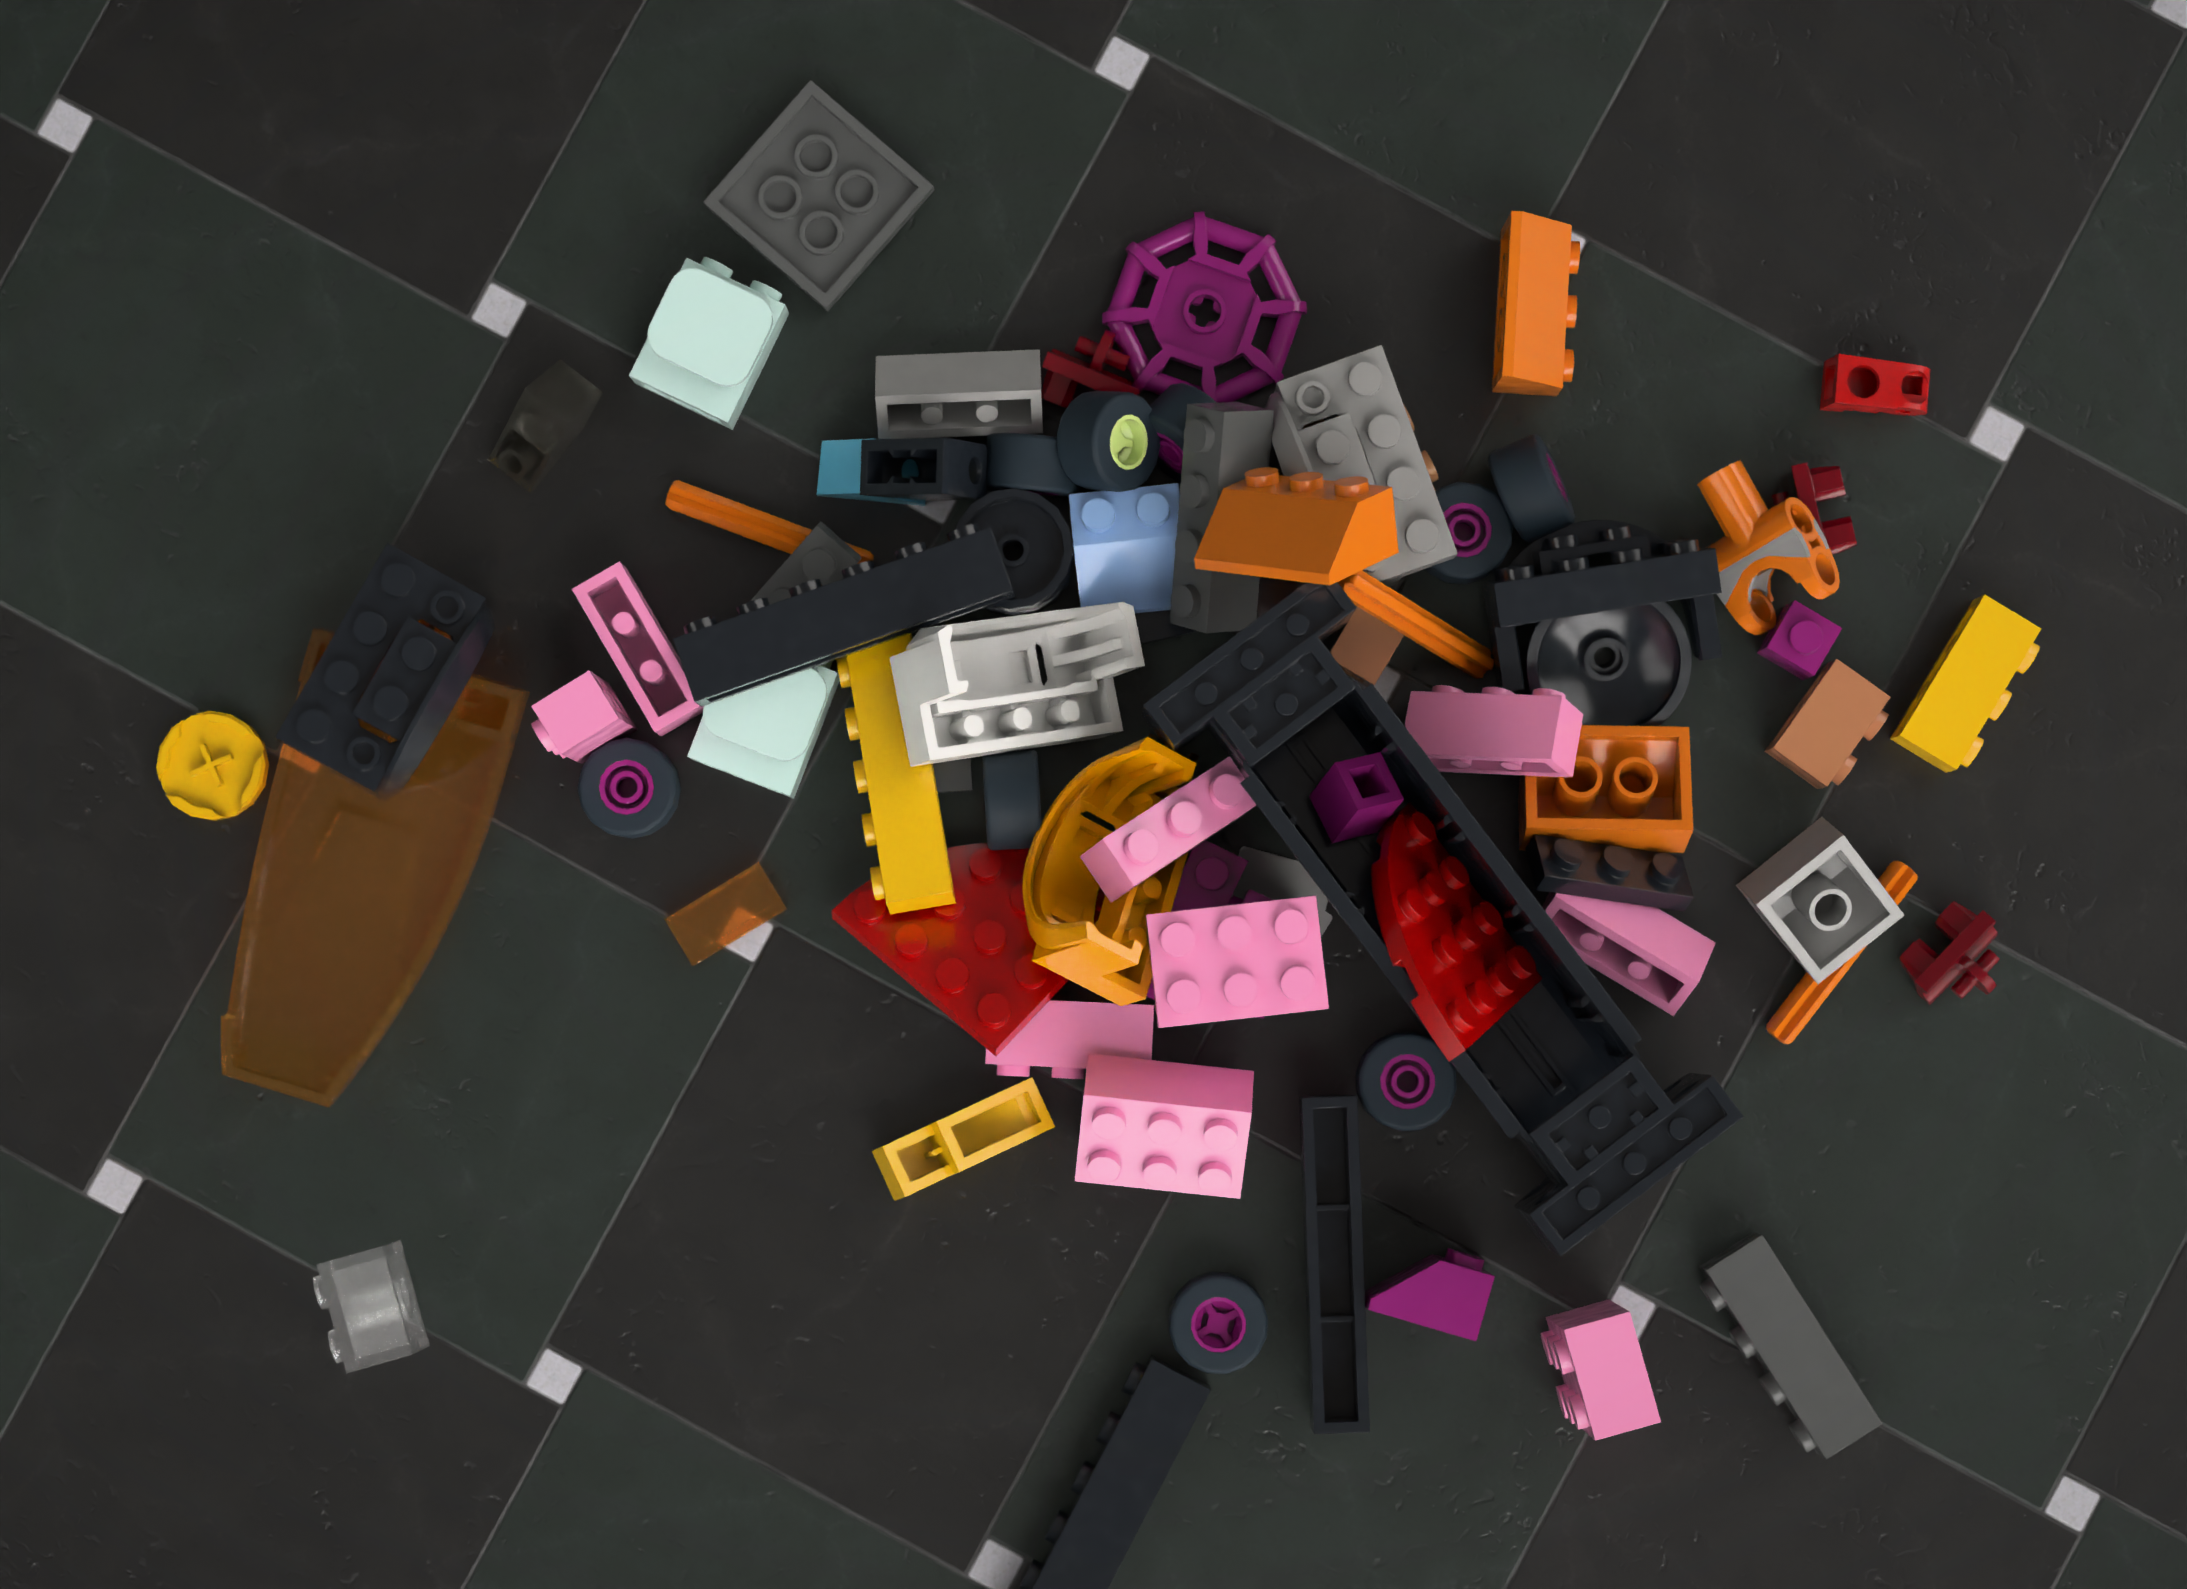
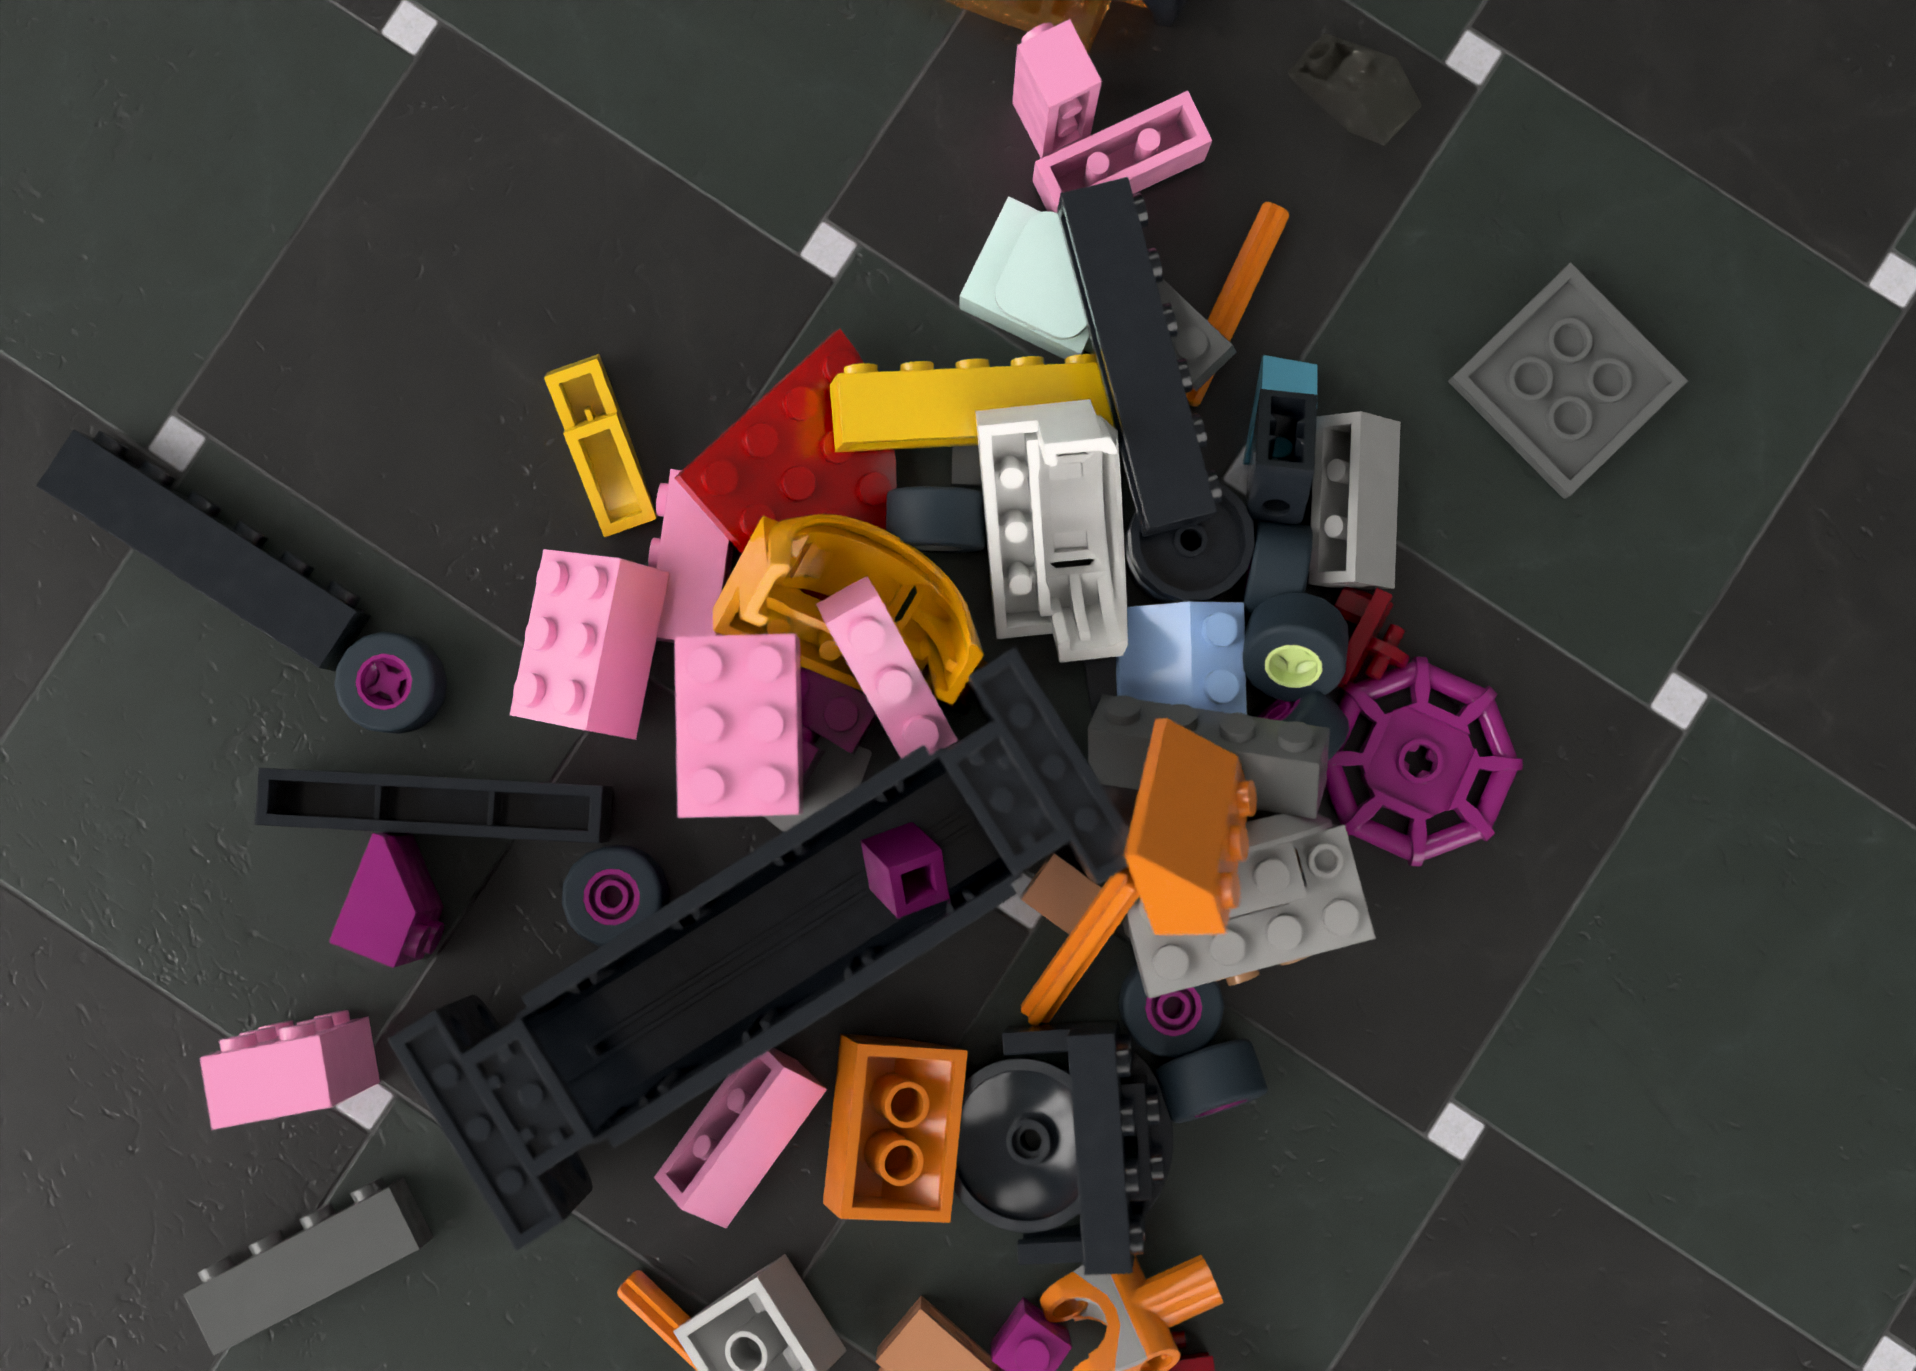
camera: 90 degrees right, 0 degrees up
black wheel [577,738,681,839] -> none
light aqua brick [629,257,789,430] -> none
clear orange tile [664,862,788,966] -> none
red plate [1371,802,1543,1062] -> none
bright pink brick [1404,685,1583,777] -> none
orange slope [1492,211,1580,396] -> none
black plate [1525,834,1694,911] -> none

